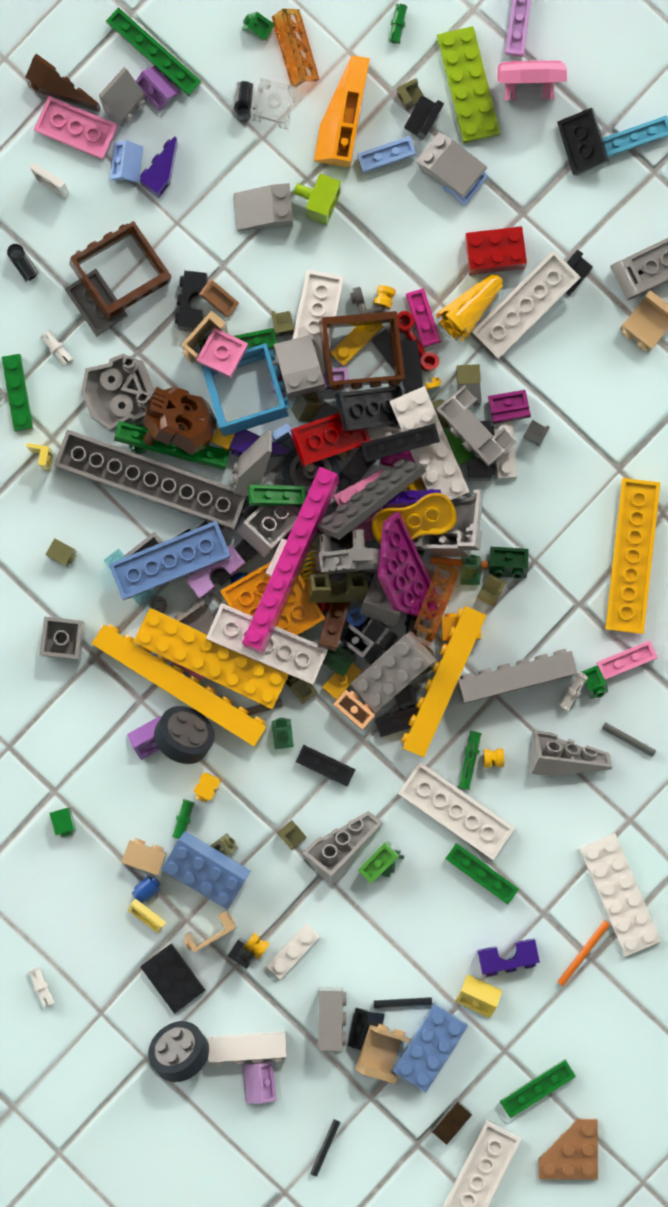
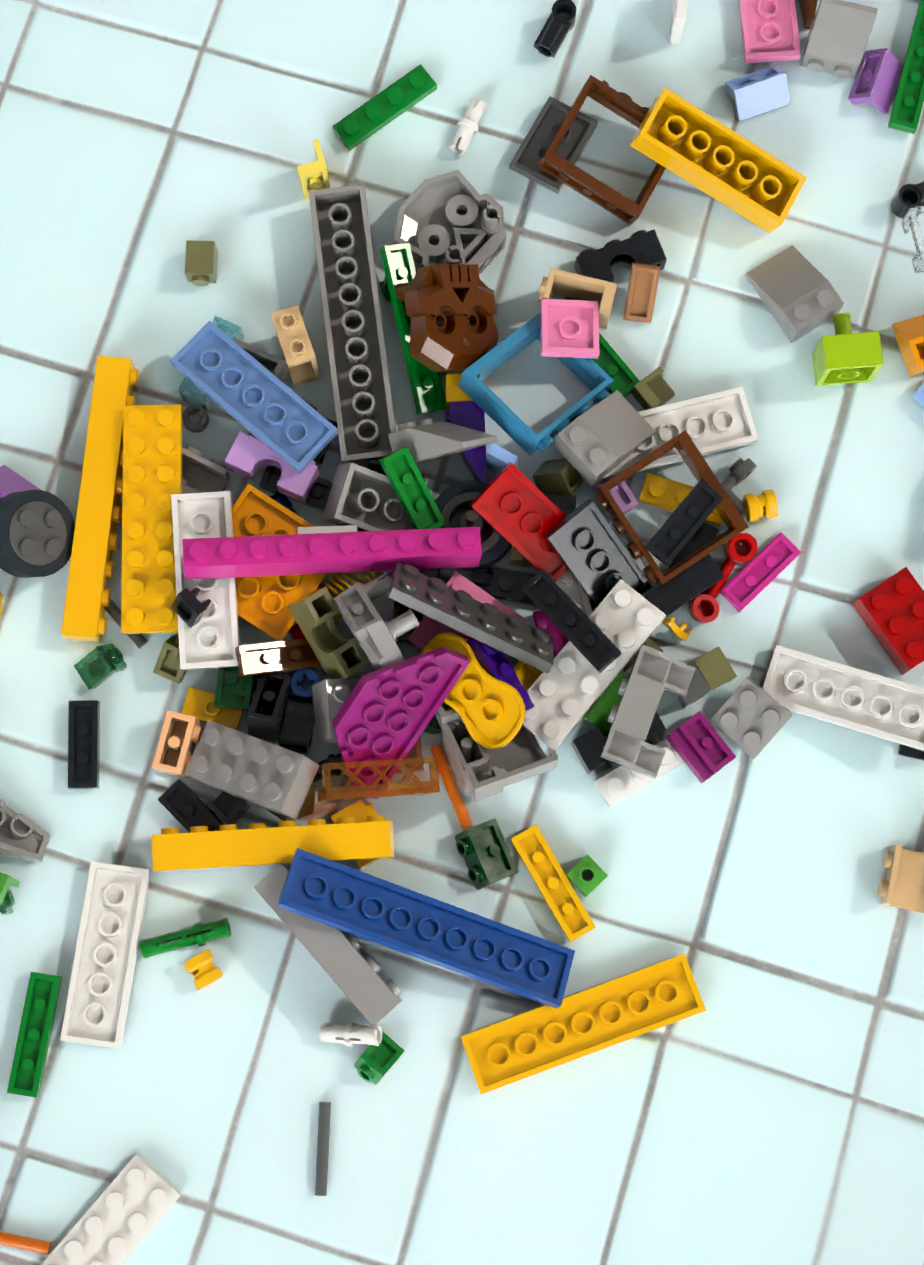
camera: 60 degrees right, 5 degrees down
light grey brick [39,616,85,661] -> none
dark purple slope [140,136,178,198] -> none
yellow cone [436,274,503,341] -> none
clear green bracket [460,554,482,585] -> none
olive panel [477,573,506,606] -> none
dark grey panel [523,420,550,446] -> none
light grey wedge [529,730,612,776] -> none
bright pink plate [596,640,657,680] -> none
none -> black tile [171,588,211,628]
none -> tan panel [270,305,321,387]
none -> blue plate [277,848,575,1009]
none -> yellow plate [510,824,596,942]
none -> bright green plate [566,854,608,897]
none -> yellow brick [630,88,807,233]
none -> black plate [644,480,723,566]
none -> light grey plate [709,677,793,759]

